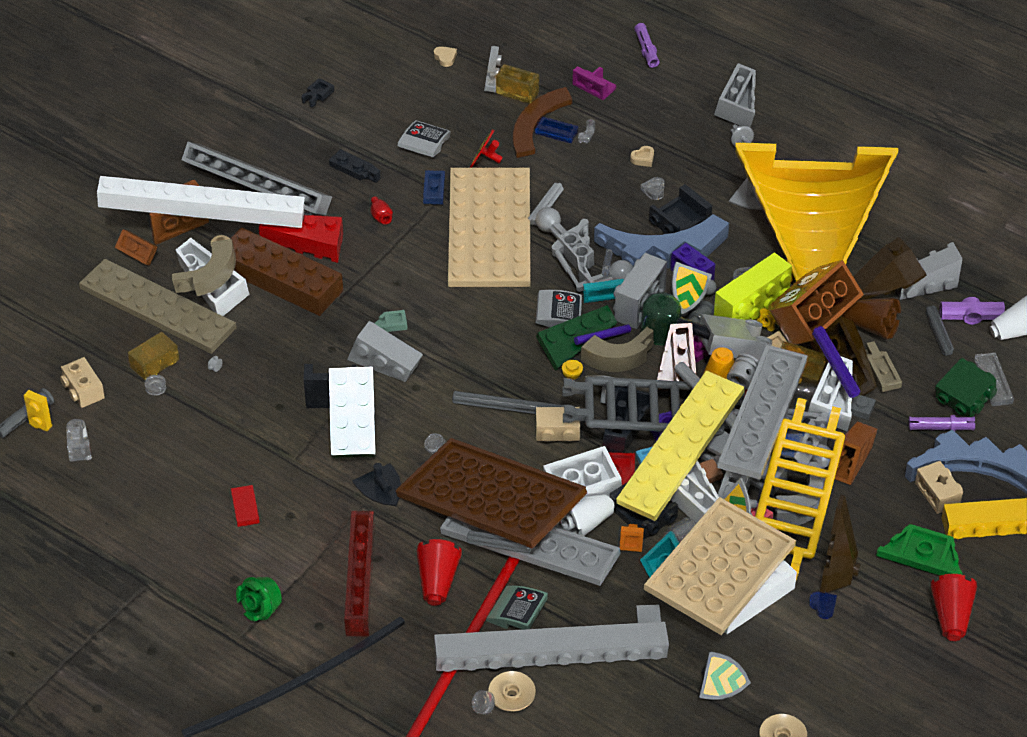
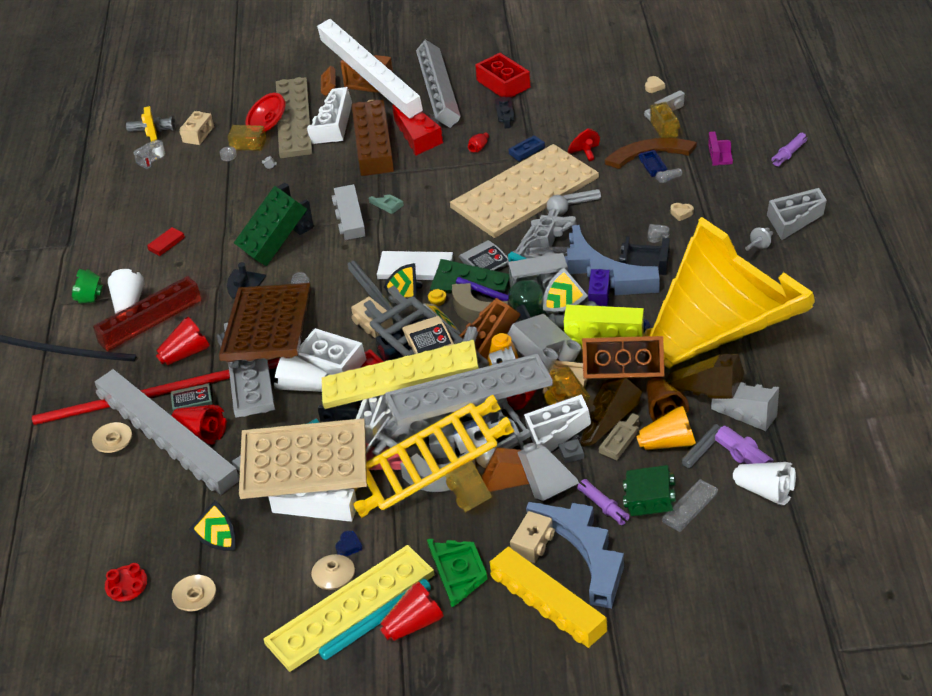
camera: 55 degrees right, 5 degrees down
dark tan arch [172,239,236,296] -> none
black plate [301,78,334,107] -> none
slope [398,120,451,157] -> none
clear tile [472,690,495,715] -> none
orange tile [620,524,644,552] -> none
dark purple axle [813,326,860,398] -> none
dark brown wedge [820,495,861,593] -> none
none -> white cone [108,269,144,321]
none -> red cone [171,404,227,444]
none -> red dish [245,93,286,134]
none -> light yellow plate [264,545,435,672]
none -> tan dish [312,554,355,590]
none -> teal axle [318,579,431,660]
none -> white tile [377,251,453,280]
none -> shield [384,263,423,299]
none -> slope [402,316,454,354]
none -> clear yellow brick [445,460,492,512]
none -> red brick [475,53,531,97]
none -> light grey slope [518,442,579,501]
none -> light orange cone [636,406,696,450]

